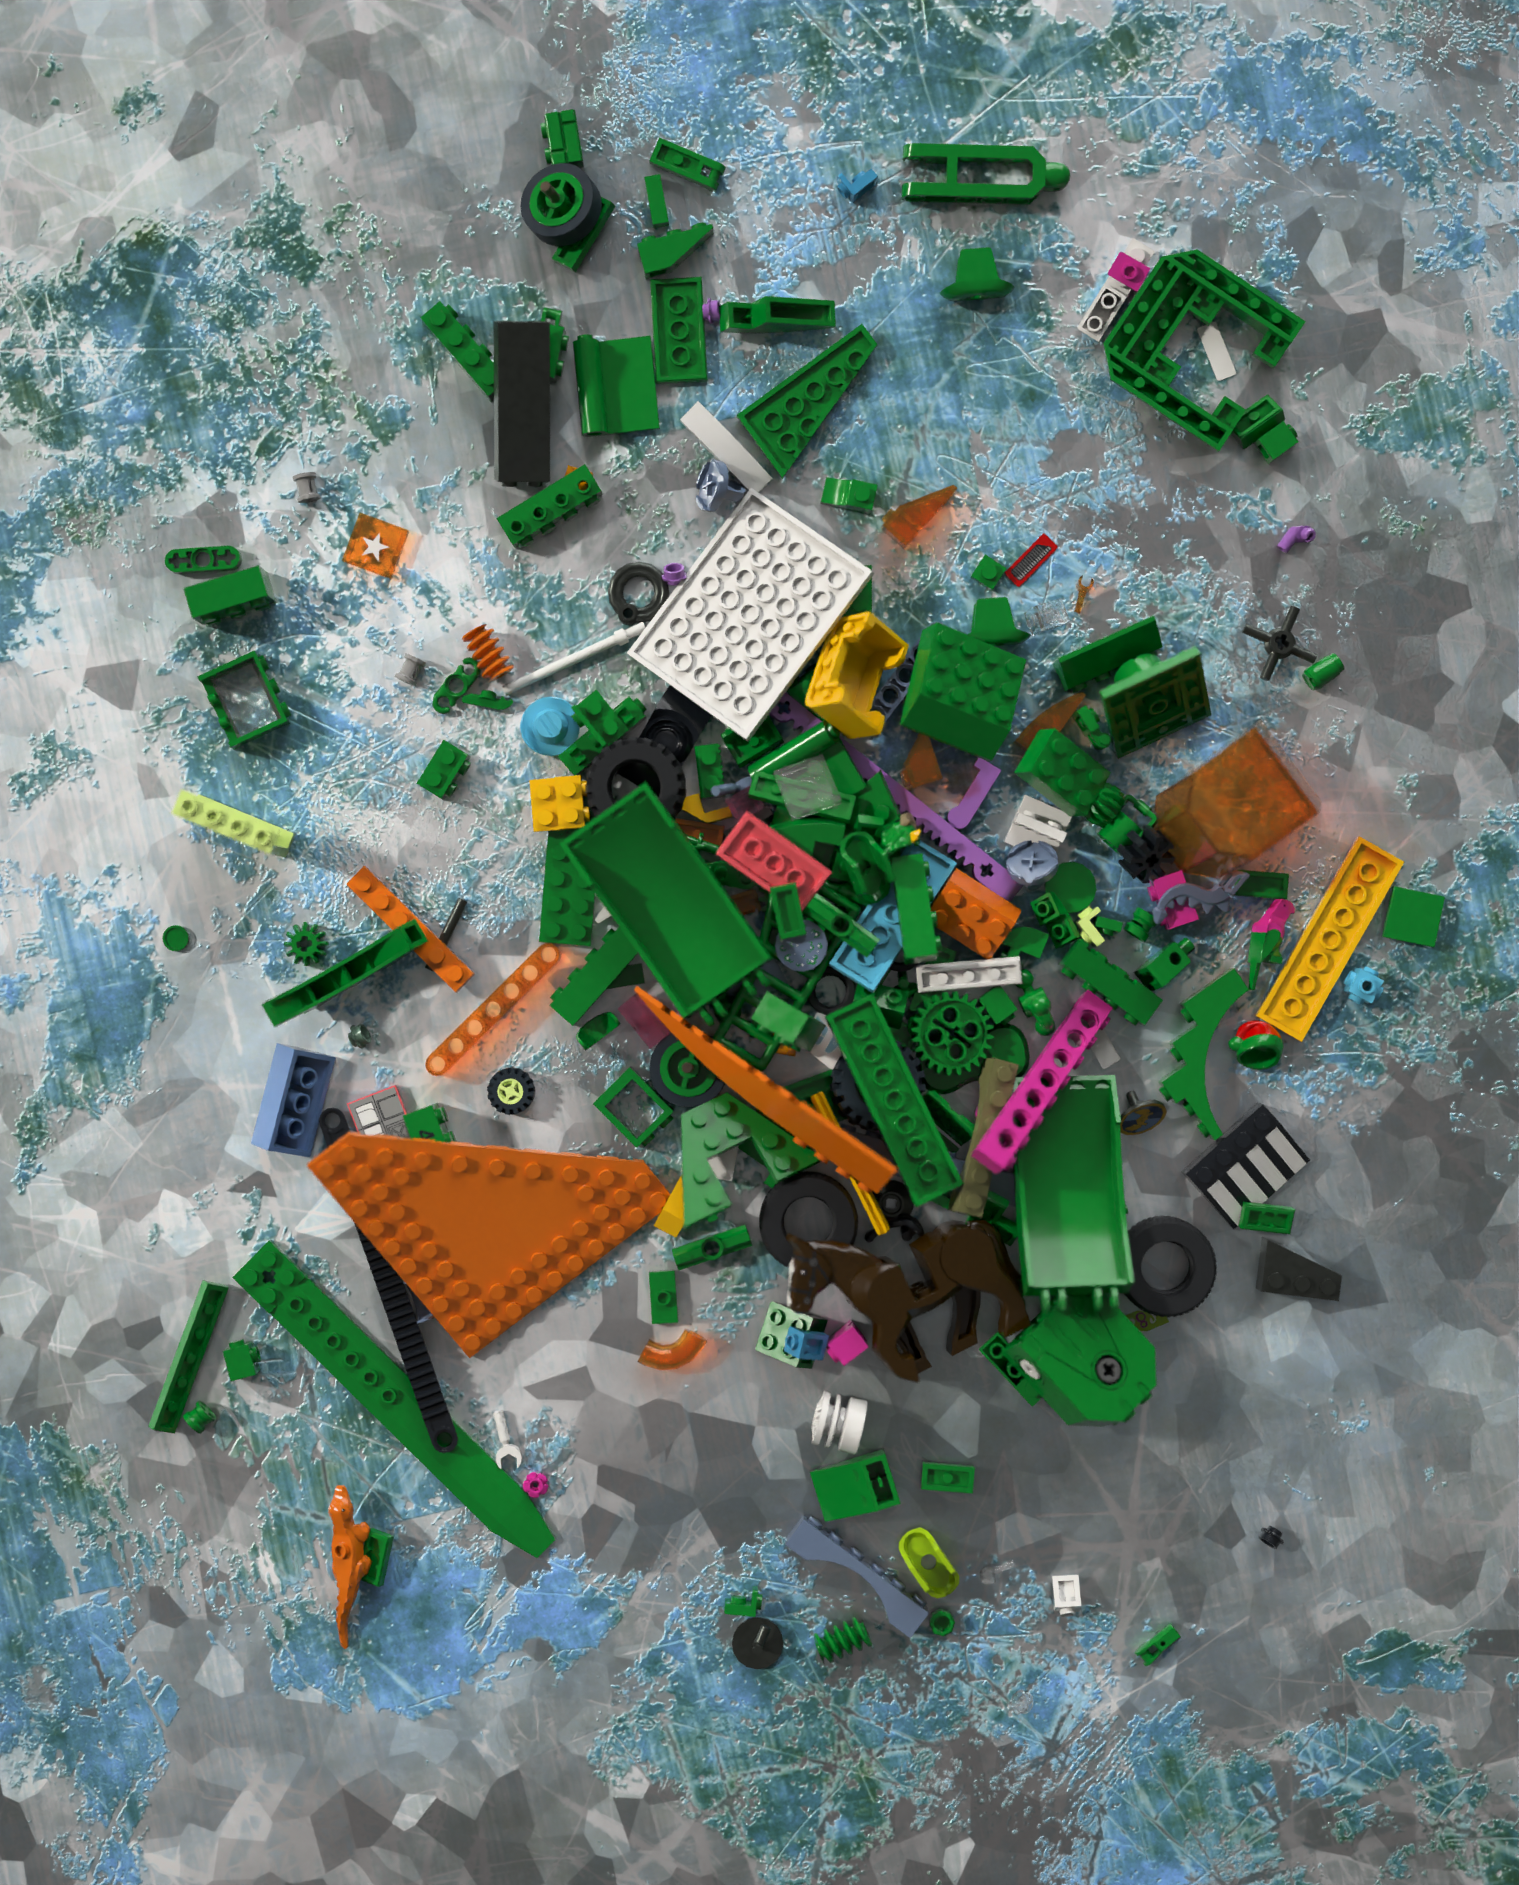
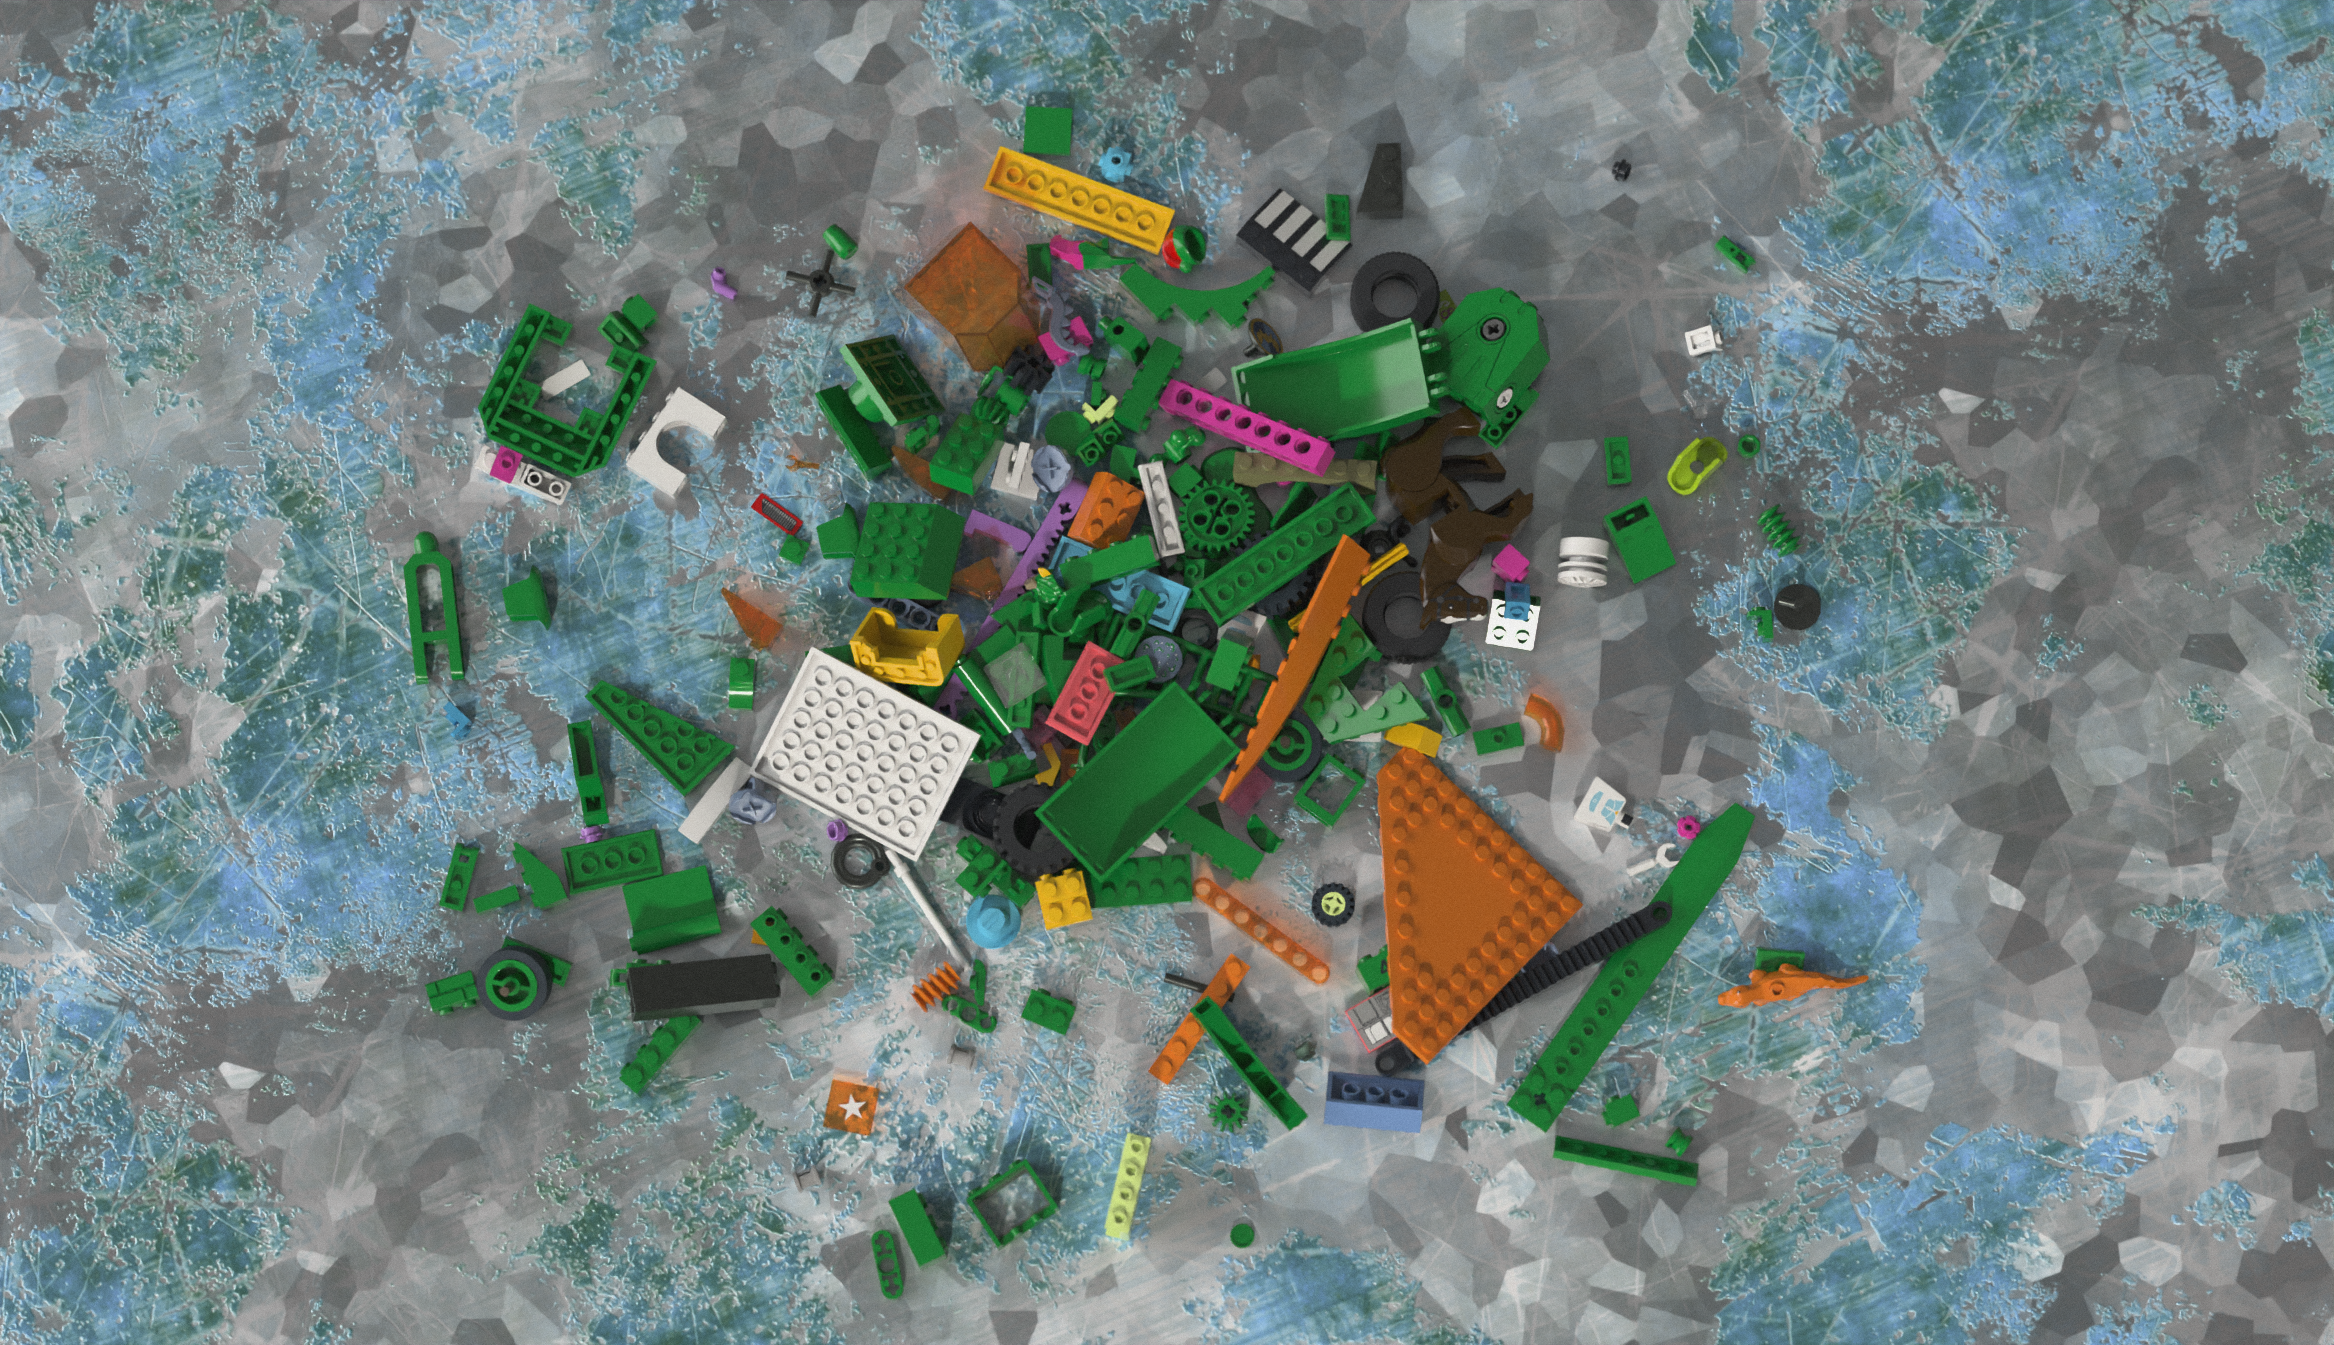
camera: 95 degrees left, 10 degrees down
sand blue arch [785,1515,929,1638] -> none
none -> white arch [626,387,727,499]
none -> white torso [1573,776,1634,832]

